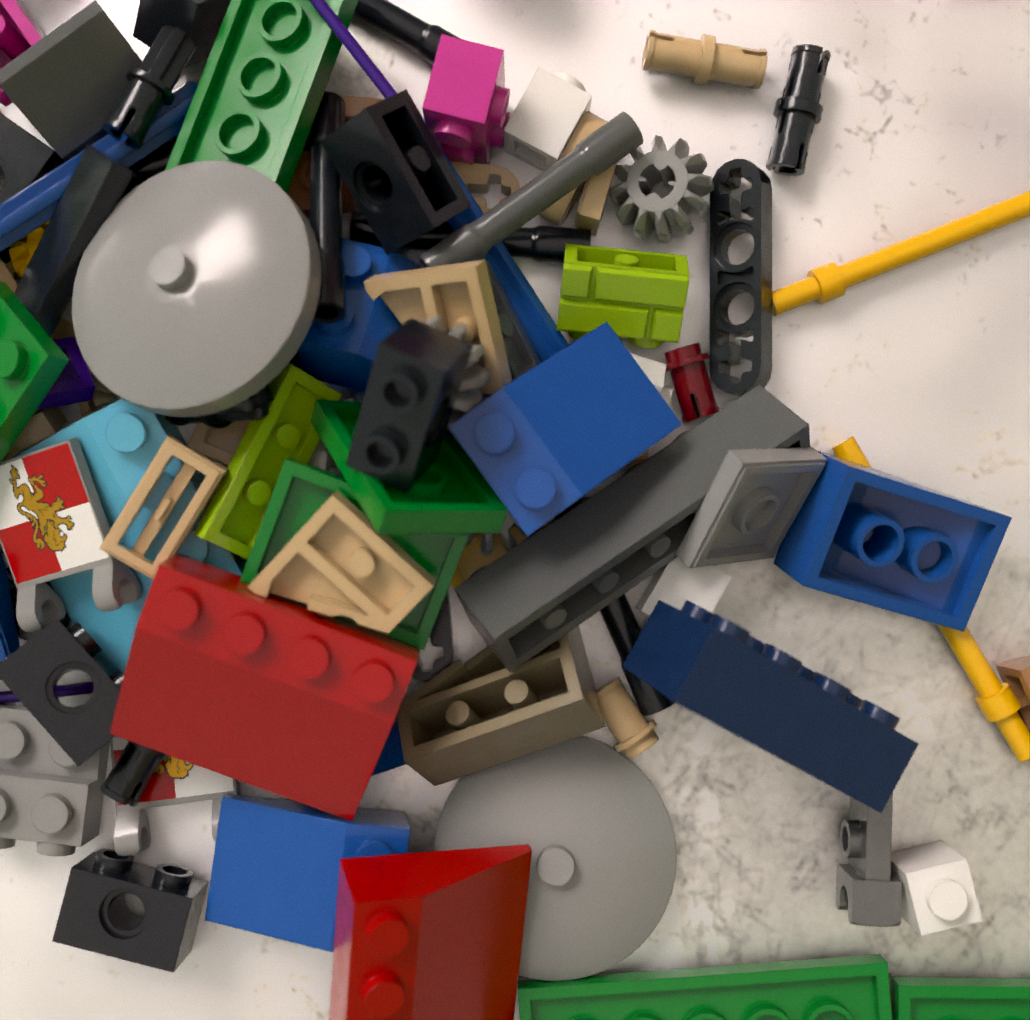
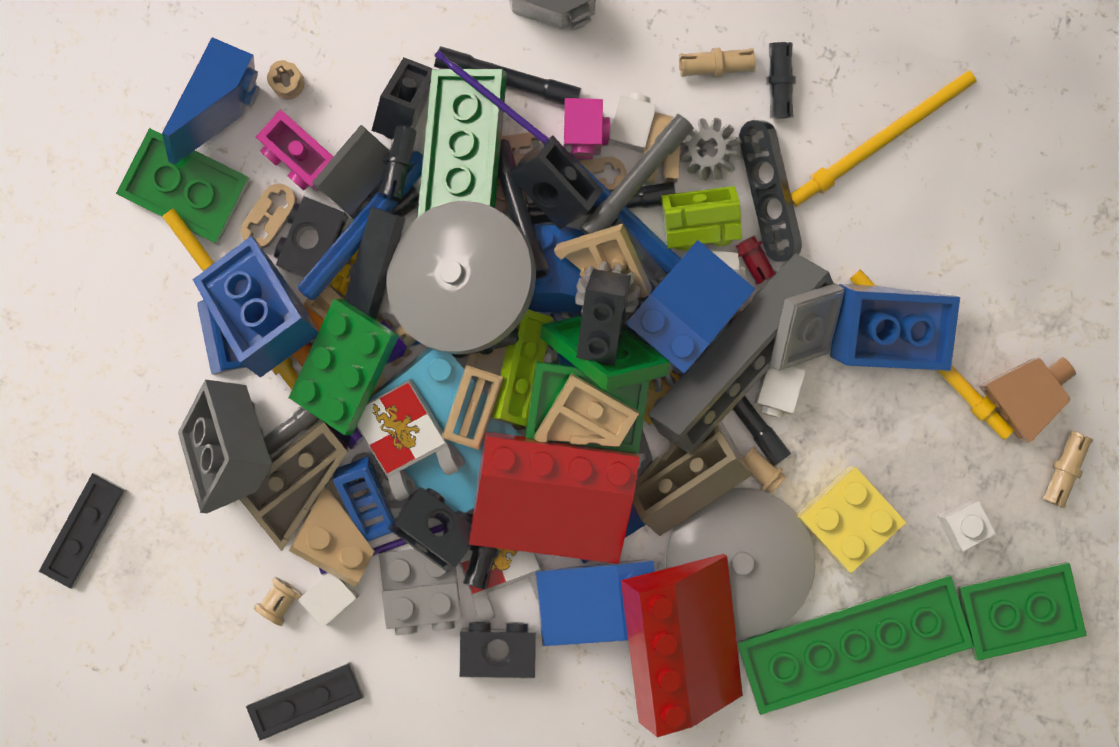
camera: 25 degrees left, 0 degrees up
dark blue brick [622,600,918,813] -> none
flat silver plate [836,792,902,927] -> none
none -> light yellow brick [796,466,907,573]

